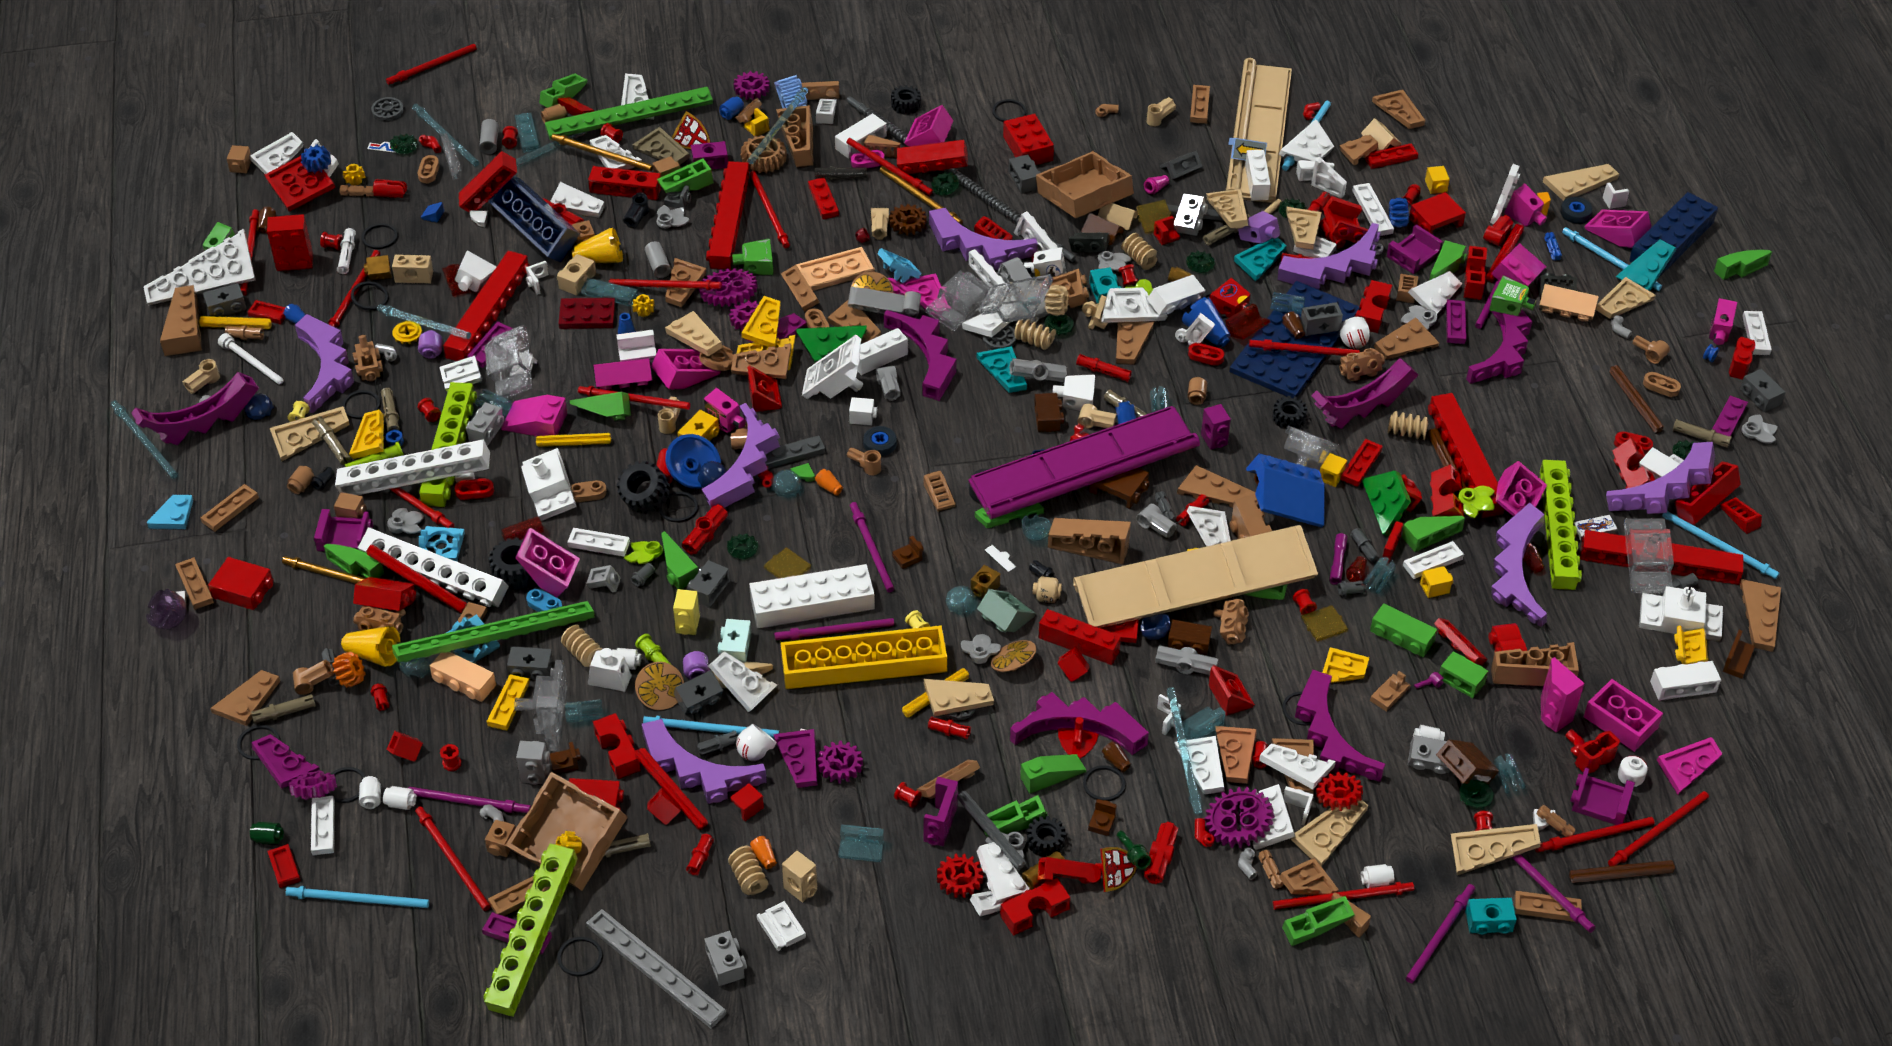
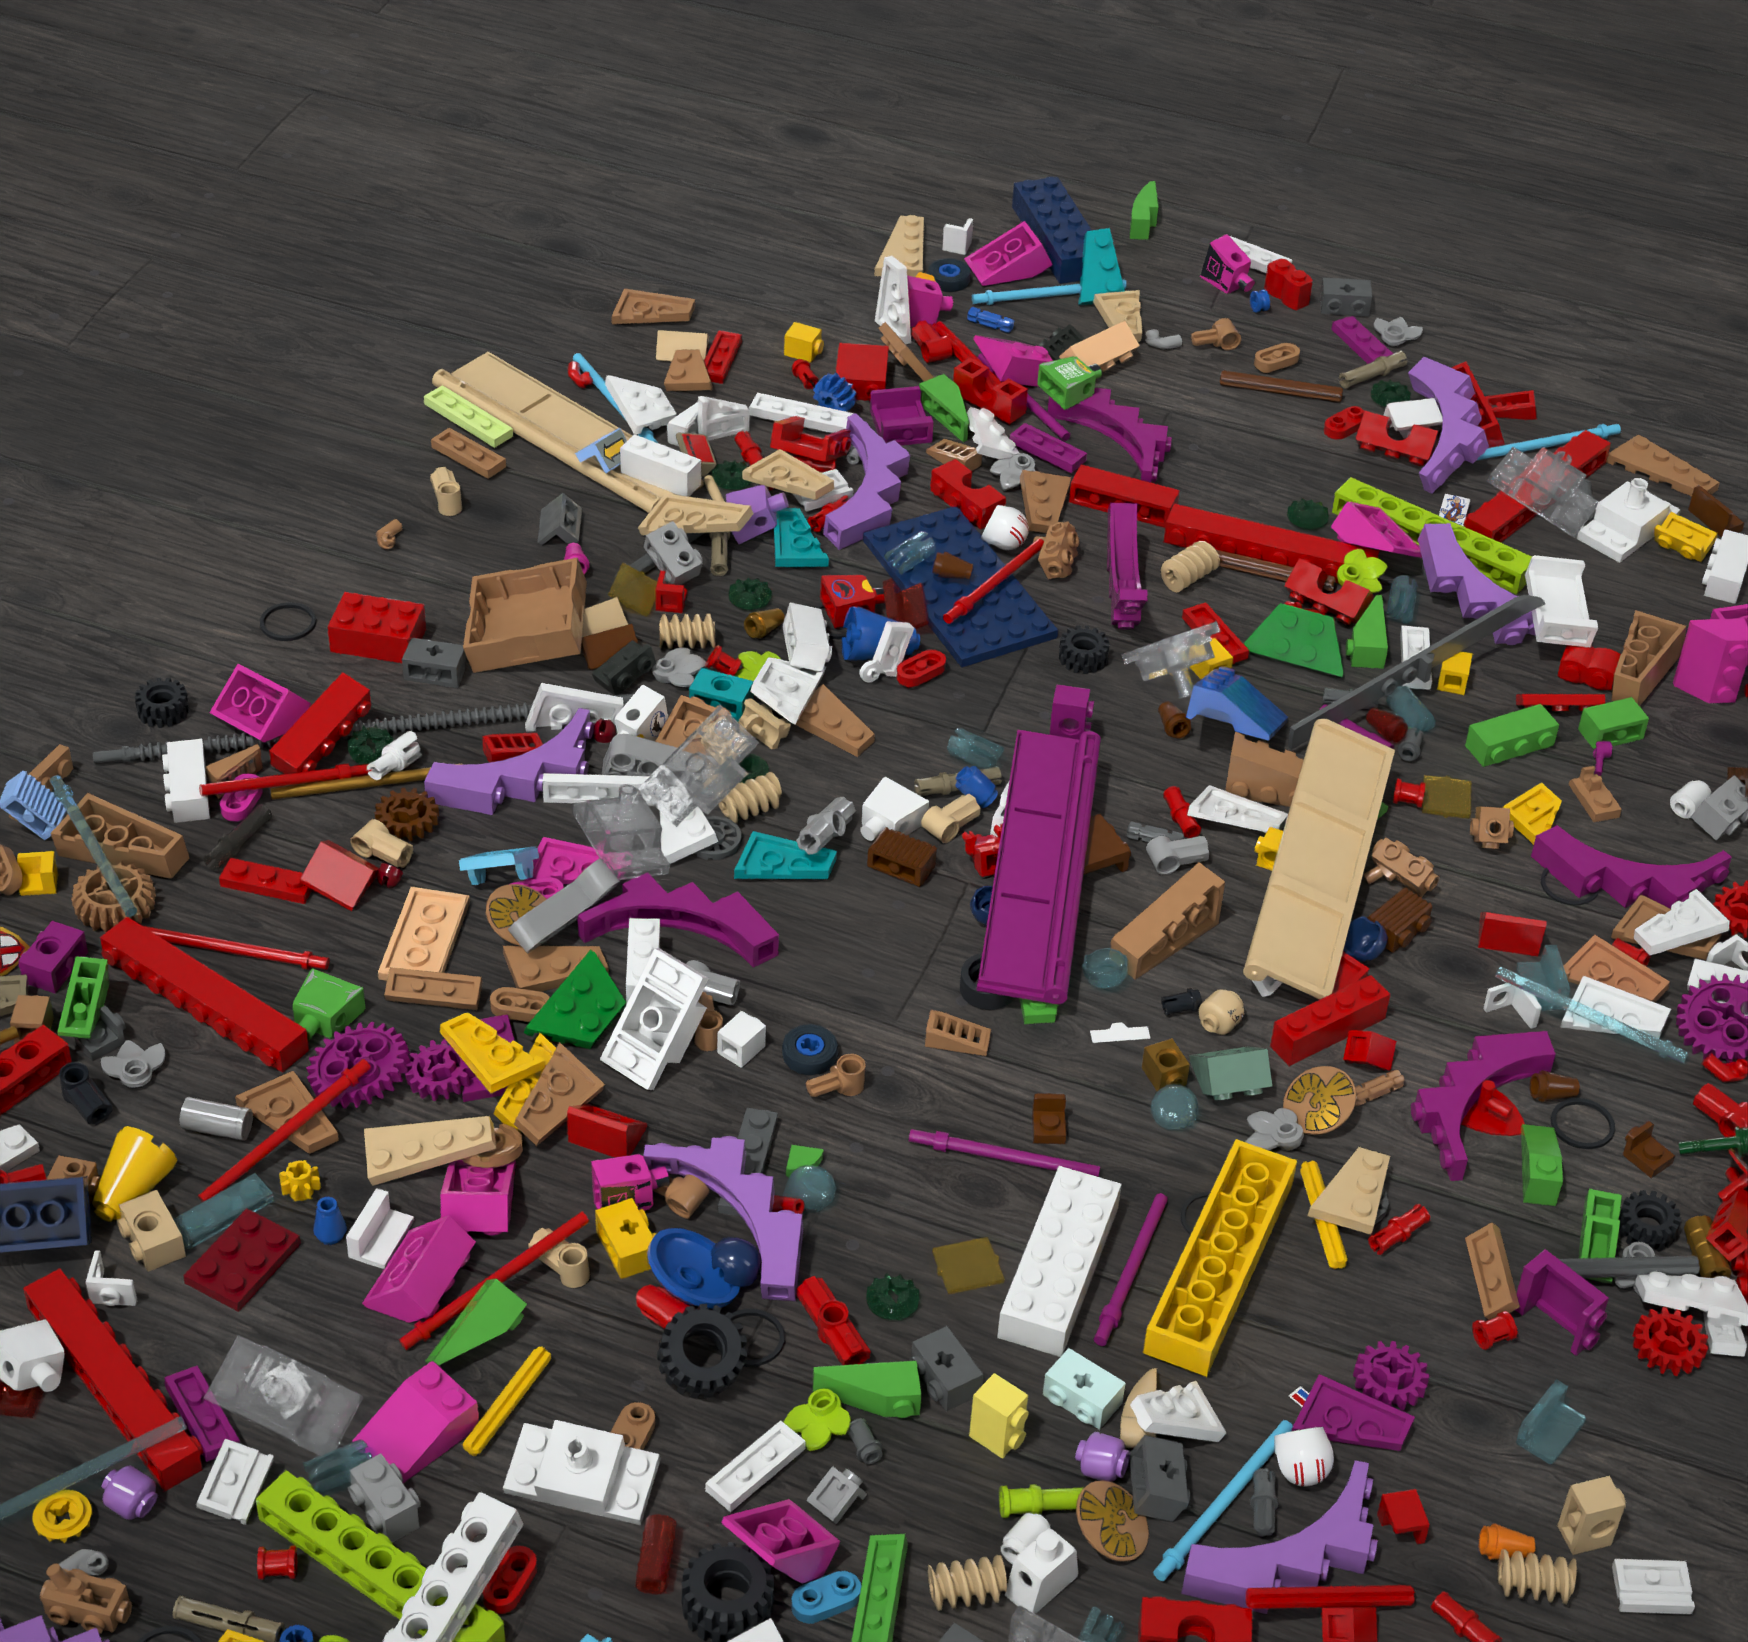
camera: 60 degrees left, 5 degrees down
orange cone [815,469,843,496] -> none
white slope [816,99,837,124] -> none
light yellow bush [905,610,930,628] -> none
red pin [1076,354,1132,382] -> none
light grey piece [1155,645,1219,675] -> none
medium nougat wing [1177,465,1259,508] -> none
medium nougat brick [1188,377,1207,405] -> none
dark grey brick [1301,302,1343,336] -> none
red tile [1382,521,1403,563] -> none
none -> slope [299,840,379,911]
none -> white arm [367,731,422,780]
none -> yellowish green plate [424,385,513,448]
none -> slope [676,432,716,477]
none -> medium nougat axle [695,992,723,1051]
none -> medium nougat wing [878,322,934,381]
none -> red brick [1069,464,1180,528]
none -> clear green gear [1287,498,1329,529]
none -> dark grey piece [1288,595,1545,750]
none -> medium nougat axle [1355,1070,1405,1106]
none -> clear light blue arm [1386,575,1418,623]
none -> medium nougat brick [1470,807,1514,849]
none -> white panel [1525,555,1598,647]

